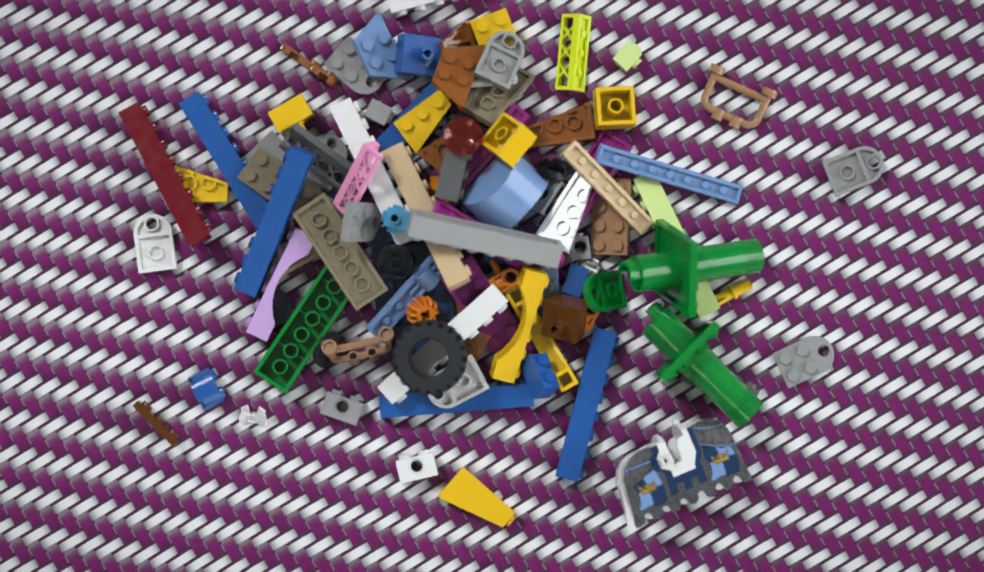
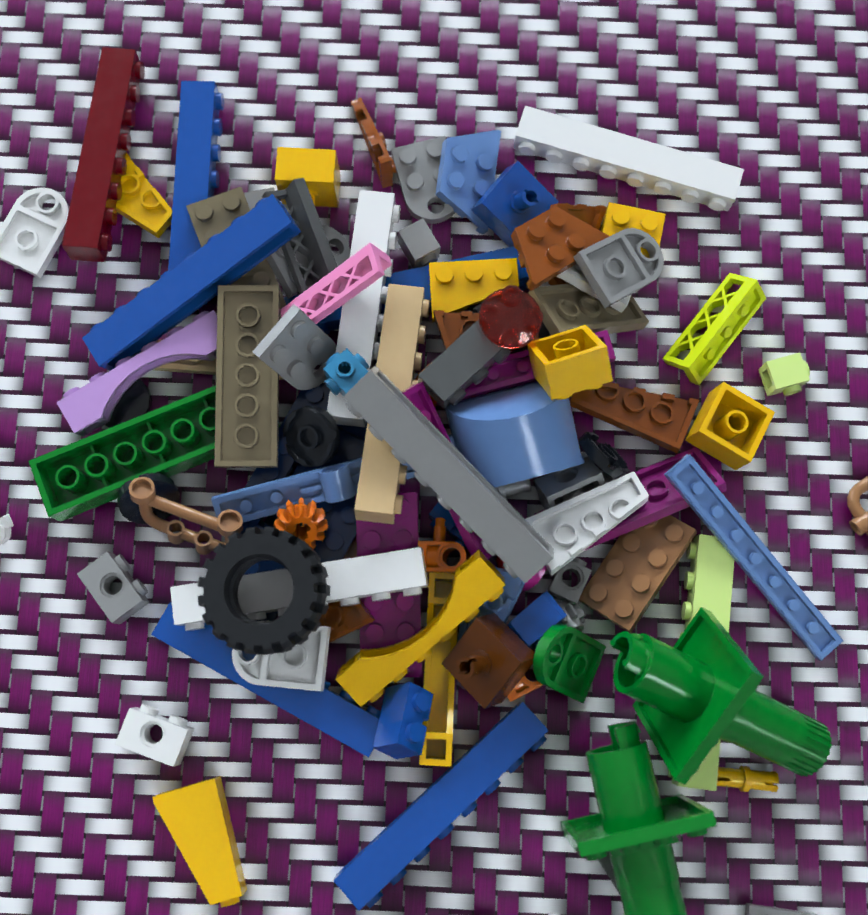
camera: 30 degrees right, 10 degrees down
tan plate [560,140,654,235] -> none

